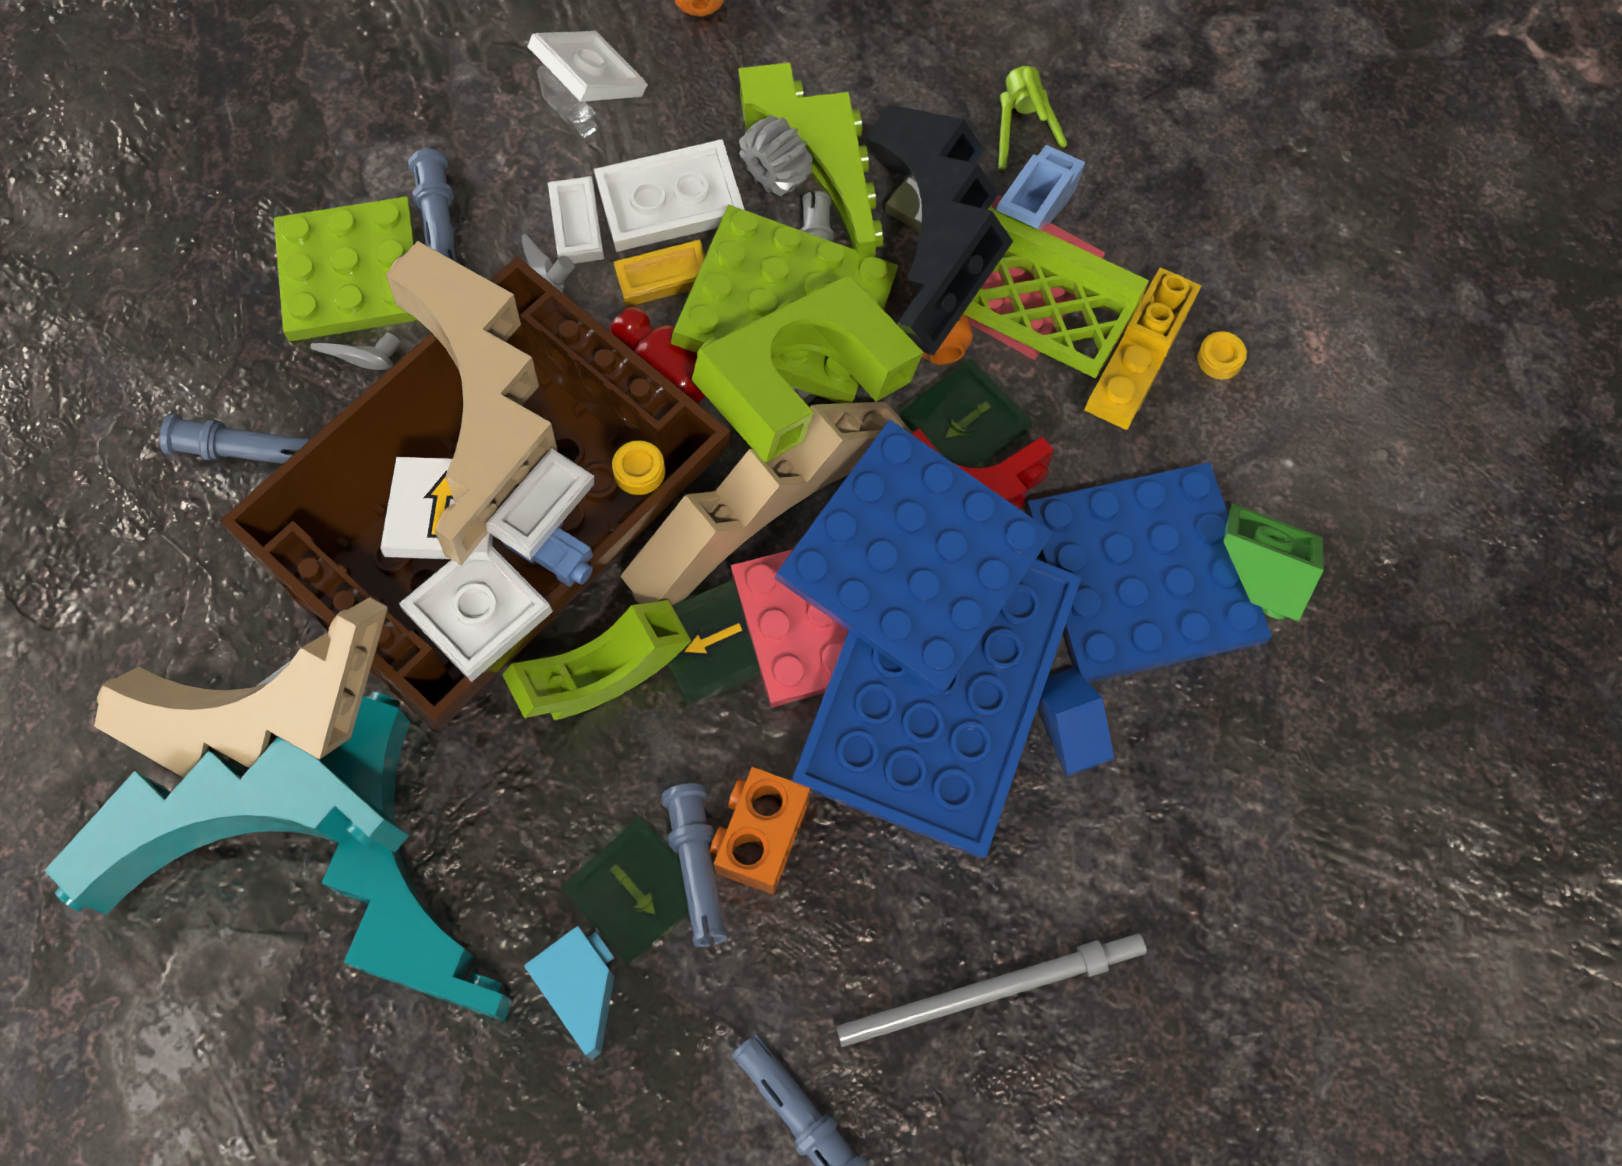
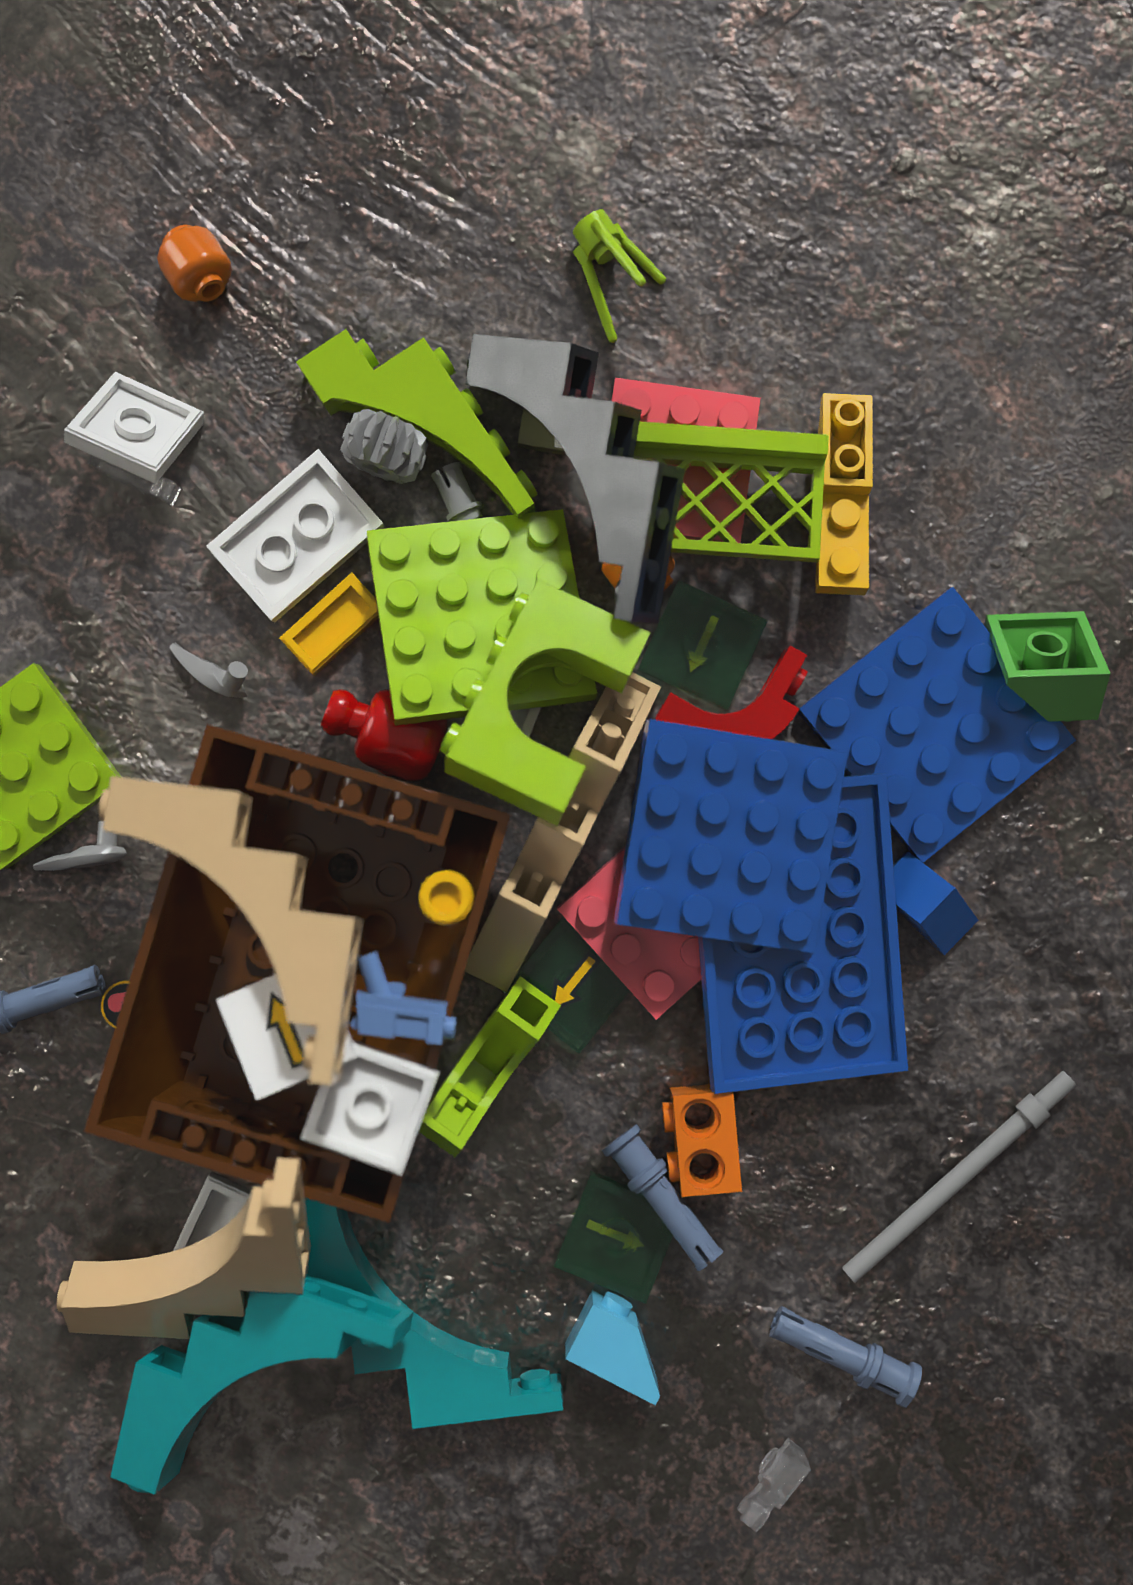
camera: 30 degrees left, 20 degrees up
sand blue pin [408,149,458,263] -> none
white tile [486,448,594,560] -> none
white tile [548,176,604,264] -> none
light blue slope [997,145,1086,229] -> none
yellow tile [1197,331,1247,380] -> none

